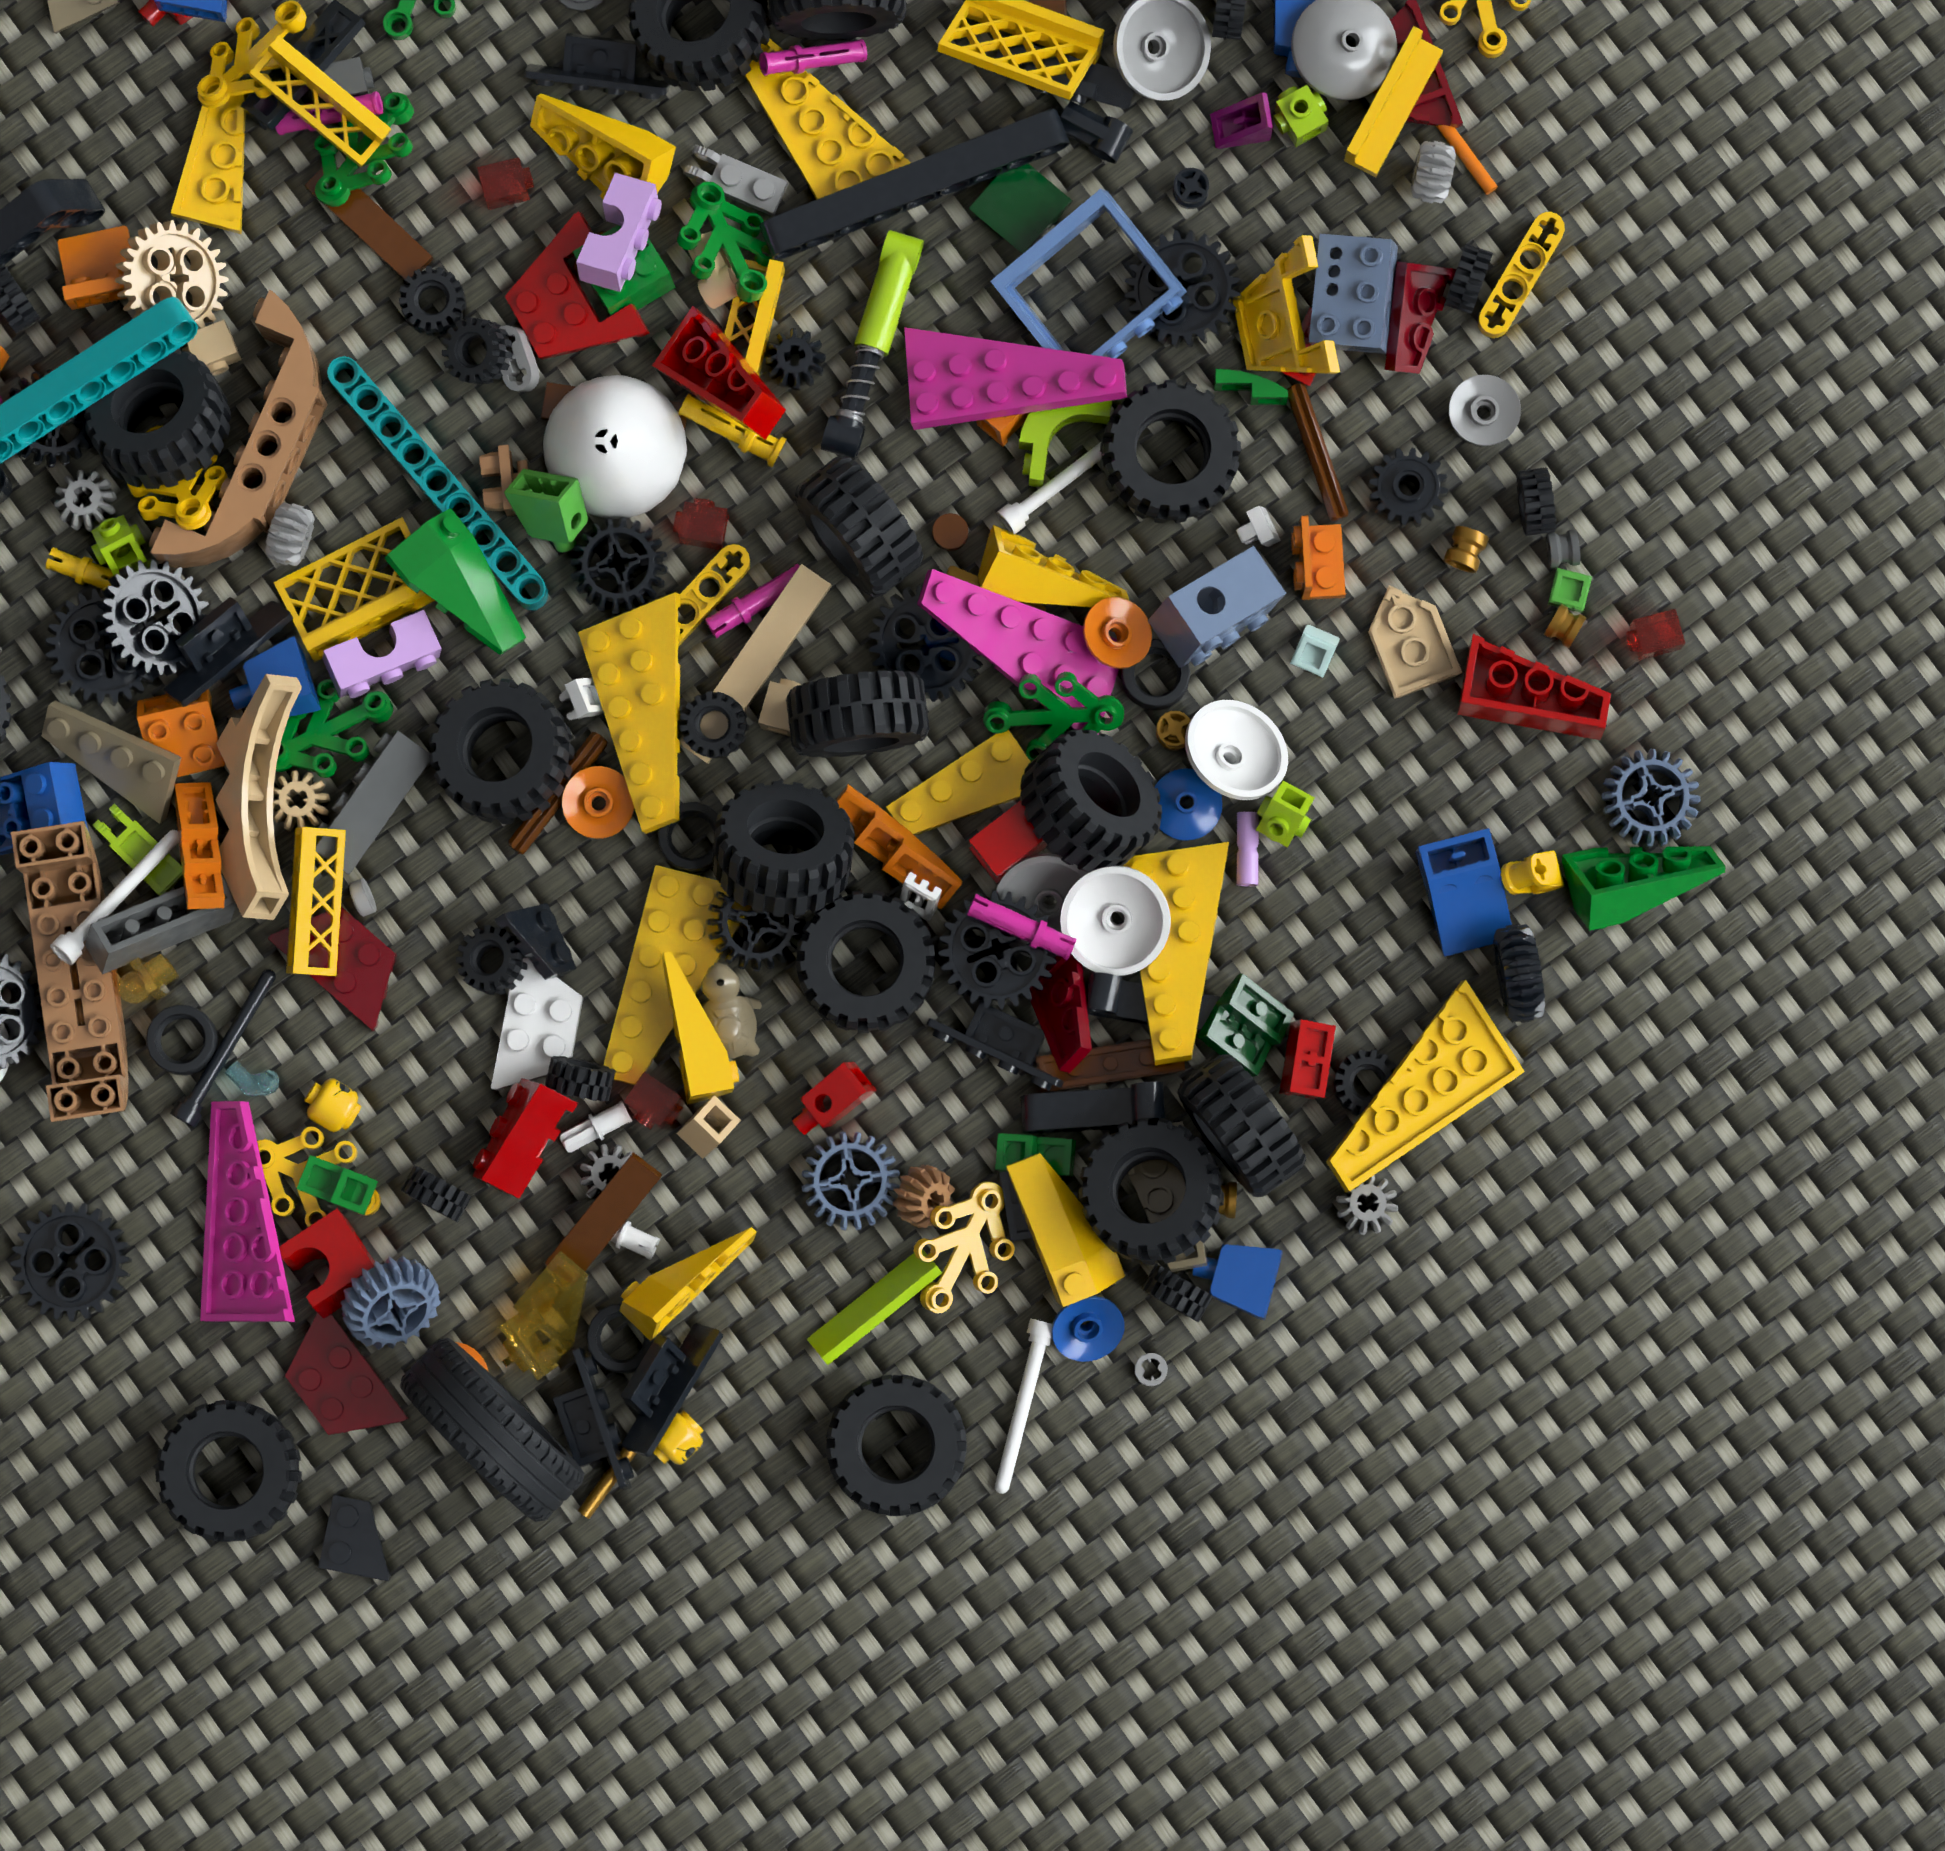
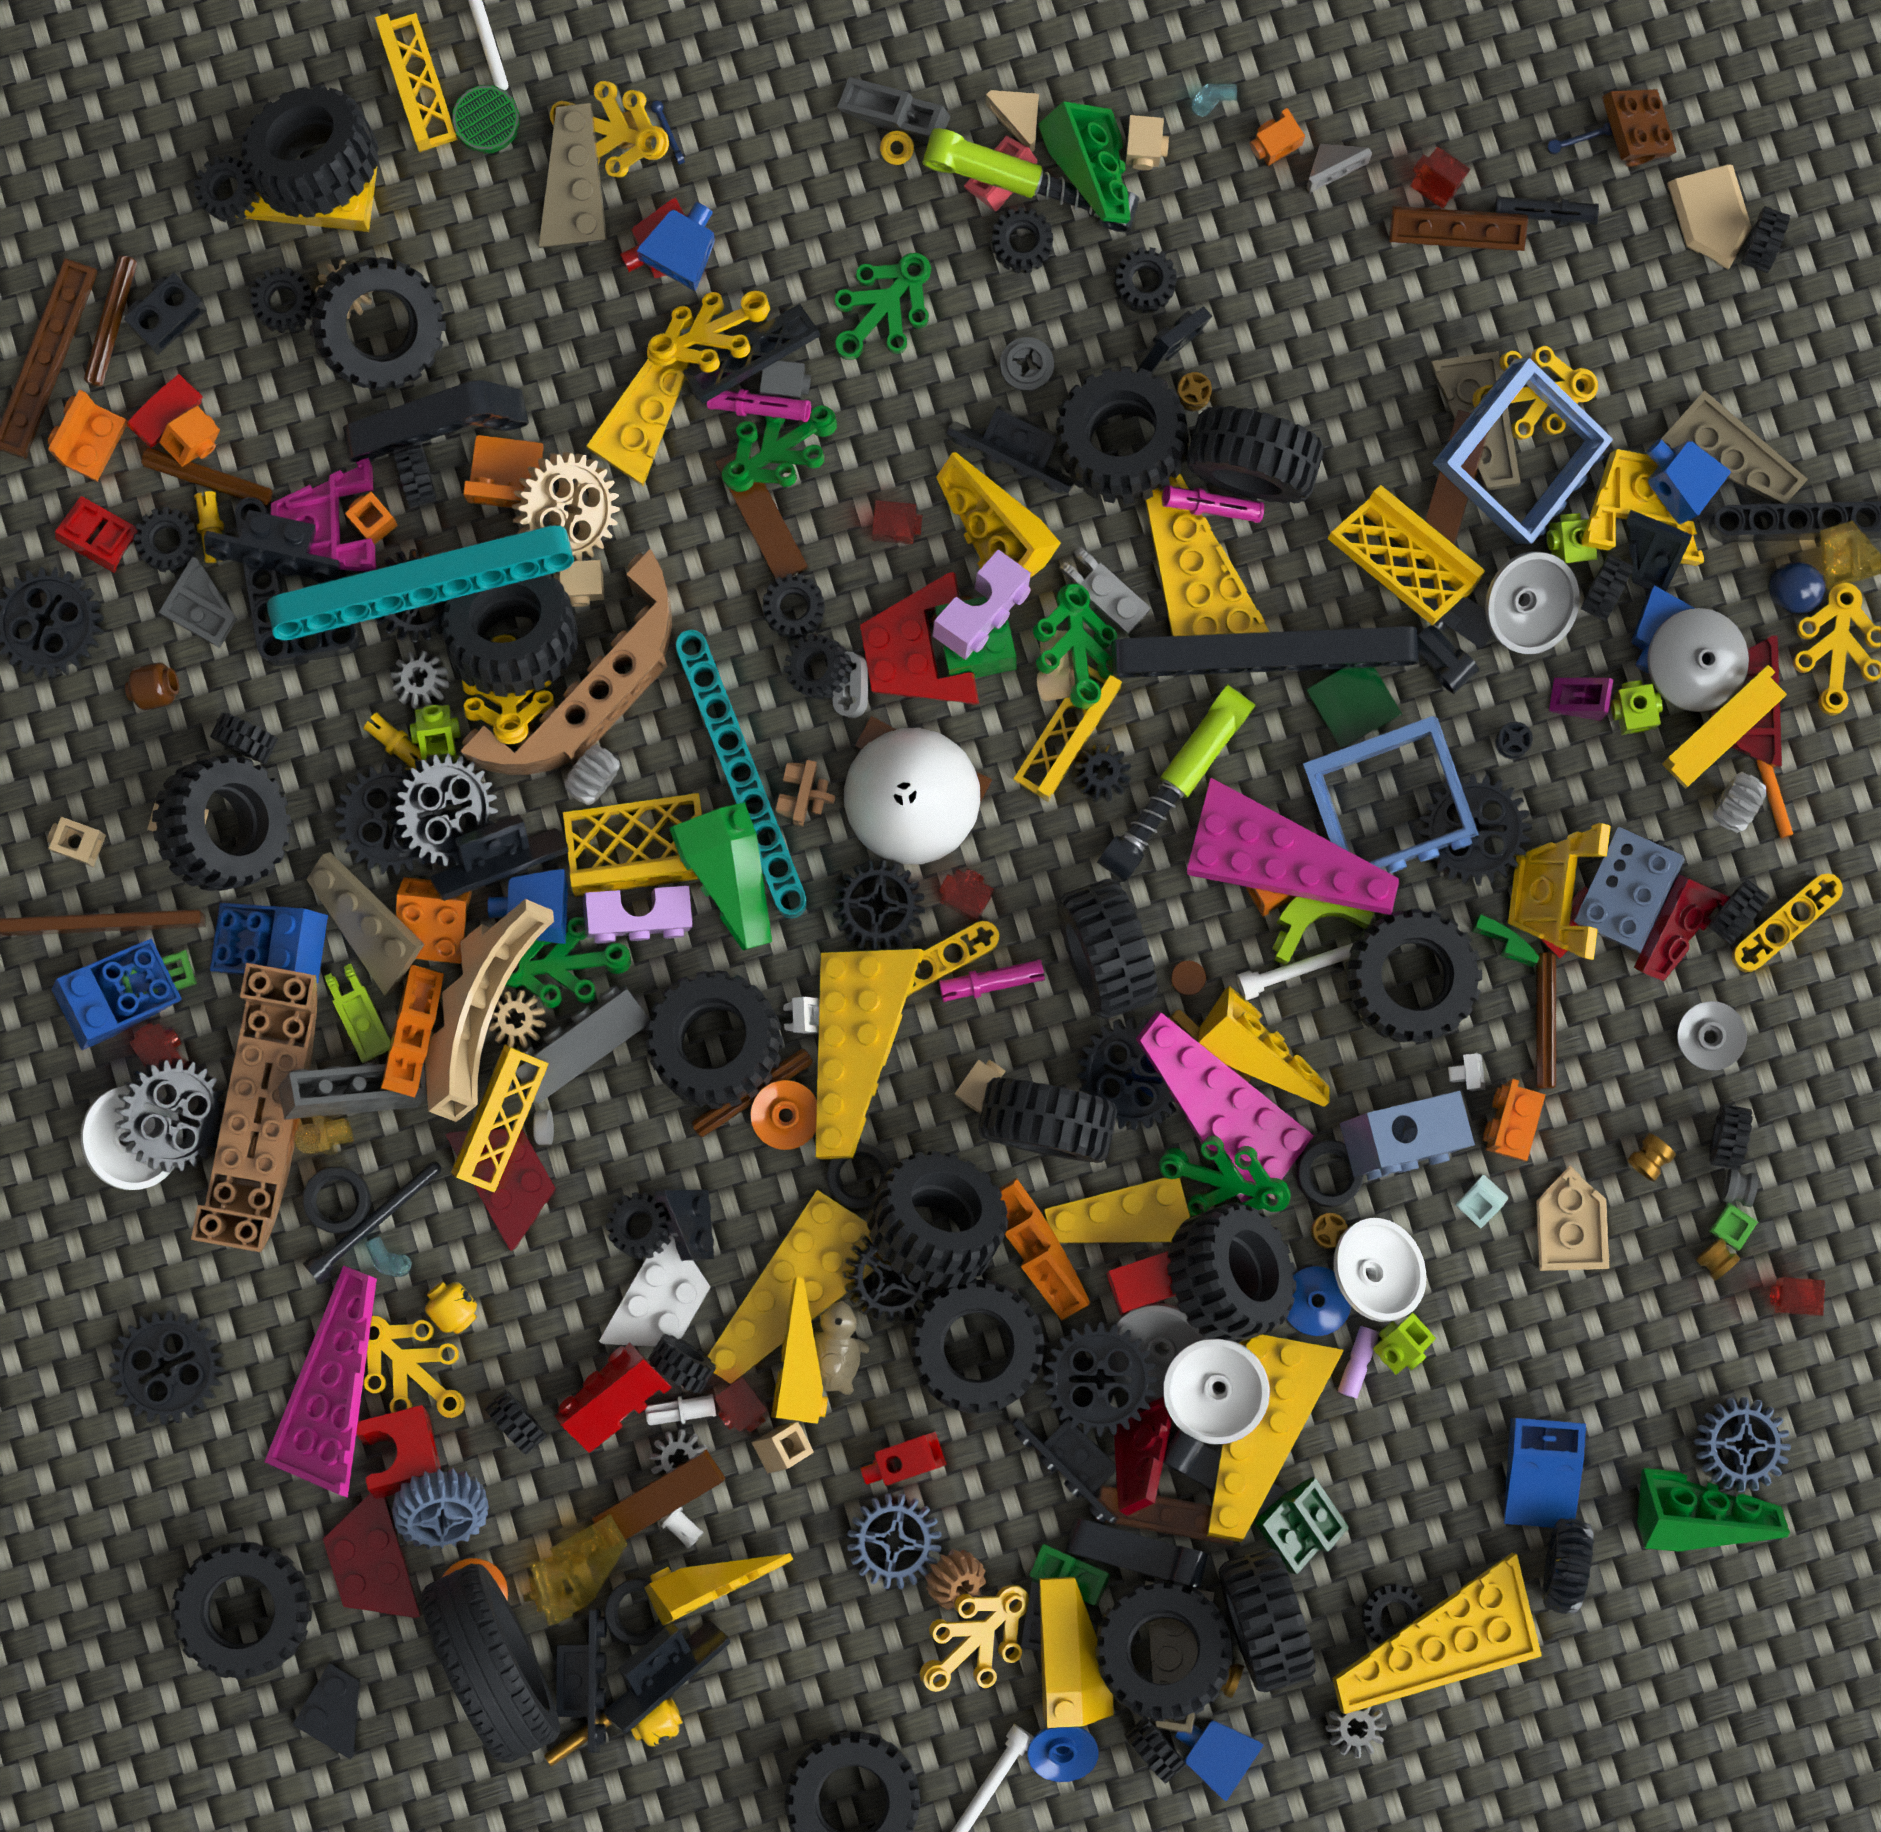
camera: 15 degrees right, 0 degrees up
white piece [50,830,179,965] -> none
yellow fence [249,35,391,167] -> none
green slope [296,1155,378,1216] -> none
bright green torso [504,469,588,552] -> none
red wedge [652,306,786,440] -> none
yellow pin [678,393,787,468] -> none
tan tile [680,564,832,764] -> none
black tyre [680,691,748,758] -> none
lime tile [807,1249,942,1365] -> none
white tile [900,872,942,921] -> none
dark pink pin [967,894,1077,960] -> none
orange dish [1083,597,1152,669] -> none
light grey bush [1135,1353,1168,1387] -> none
red hinge [1279,1019,1336,1099] -> none
black gear [1368,447,1448,528] -> none
red wedge [1457,634,1611,740] -> none
yellow piece [1501,851,1564,895] -> none

